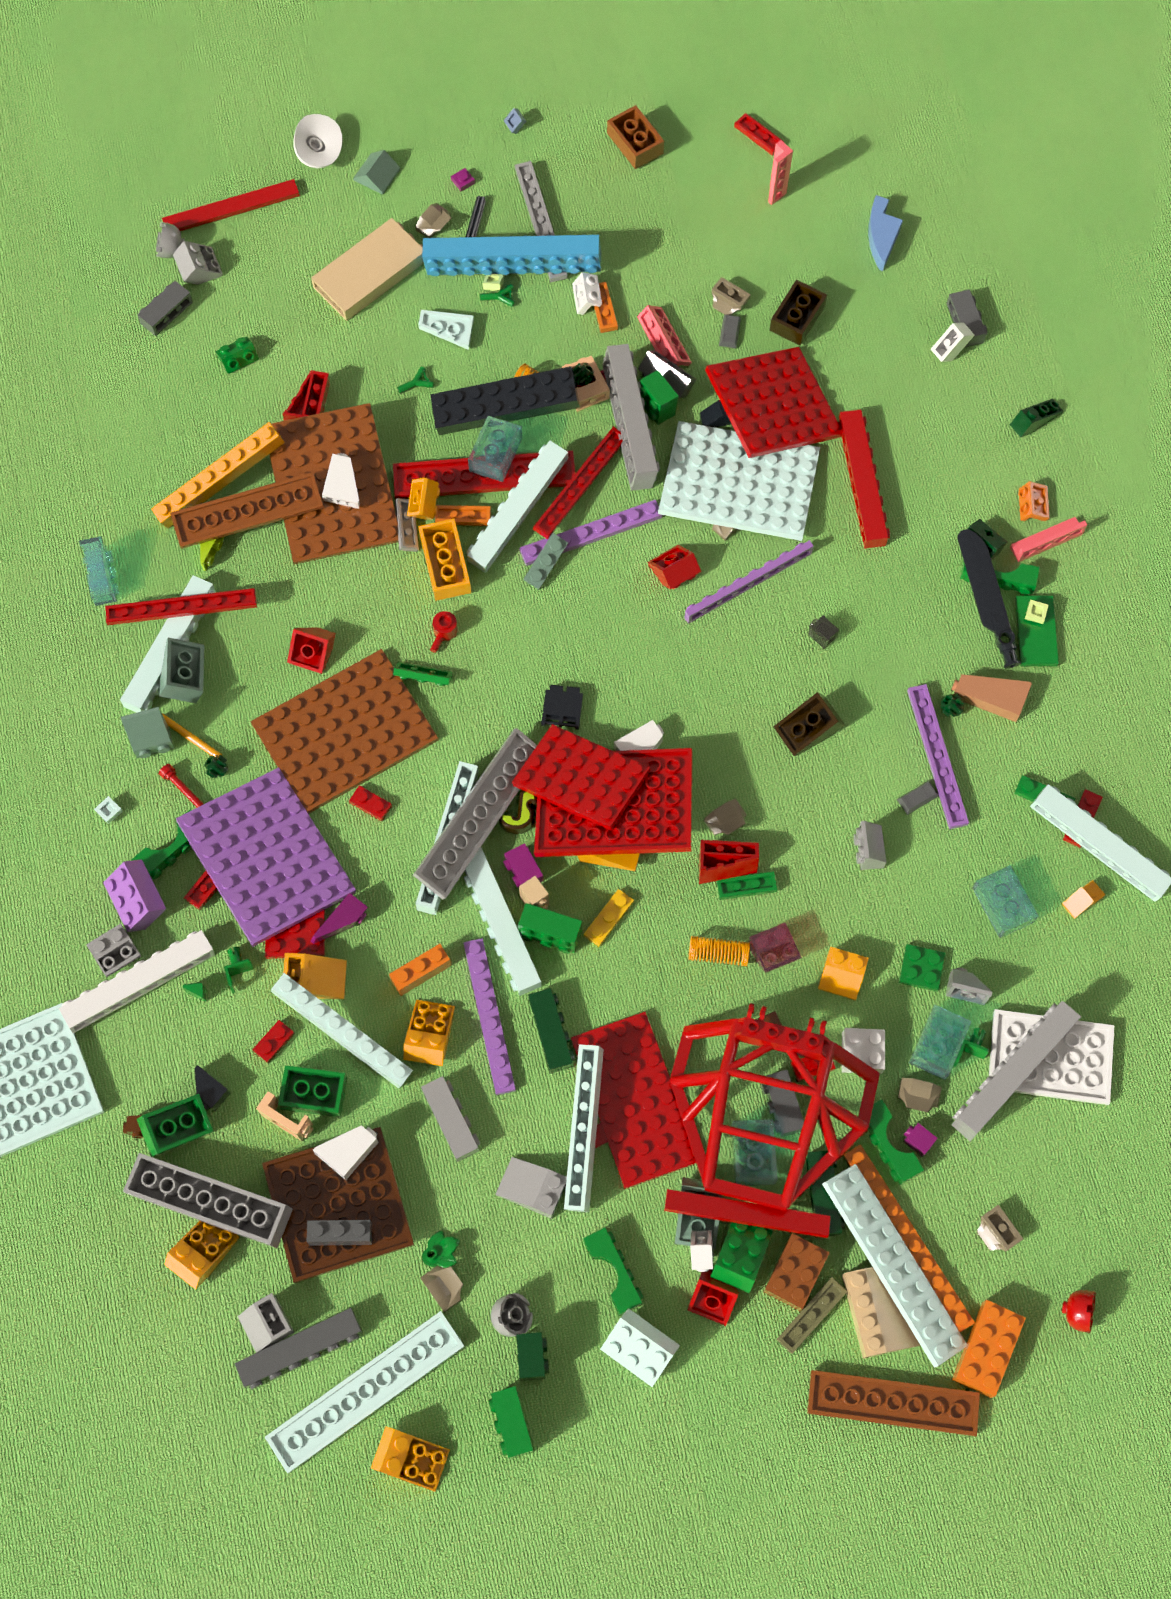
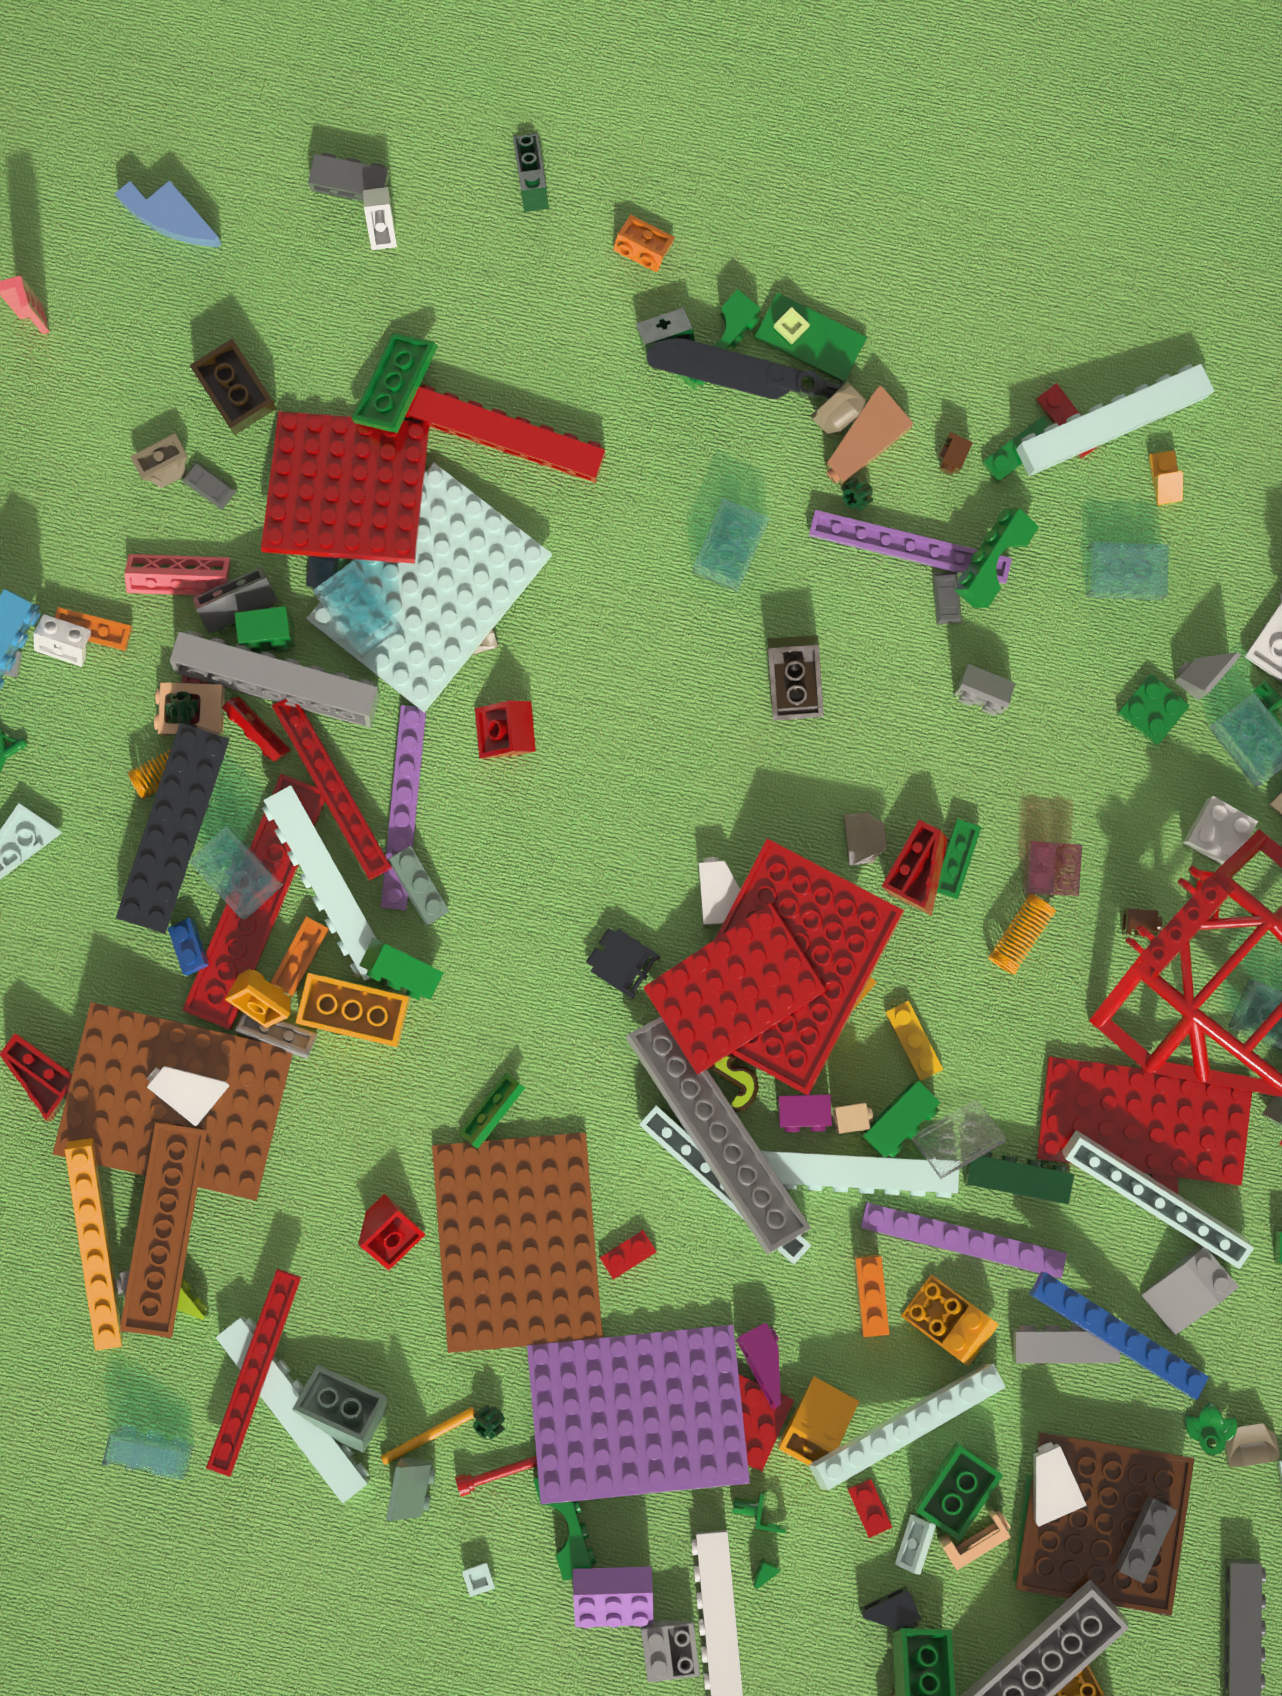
camera: 65 degrees left, 15 degrees up
red plate [184,871,217,911] -> none
light grey slope [238,1293,294,1353] -> none
green piece [397,366,434,393] -> none
red piece [430,611,458,653] -> none
medium lavender plate [684,540,814,624] -> none
dark grey brick [761,1070,804,1138] -> none
clear smoke brick [808,615,839,649] -> none
light orange slope [818,946,869,1000] -> none
coral fence [1010,517,1087,562] -> none
none -> blue plate [168,918,209,976]
none -> red plate [221,696,291,762]
none -> clear light blue brick [312,561,403,658]
none -> green tile [352,333,438,433]
none -> green brick [359,938,444,1000]
none -> clear light blue brick [692,498,770,593]
none -> dark tan slope [810,382,866,435]
none -> light aqua plate [895,1514,936,1575]
none -> clear tile [912,1099,1006,1179]
none -> reddish brown brick [939,432,973,475]
none -> green arch [954,508,1039,608]
none -> blue plate [1029,1271,1209,1400]

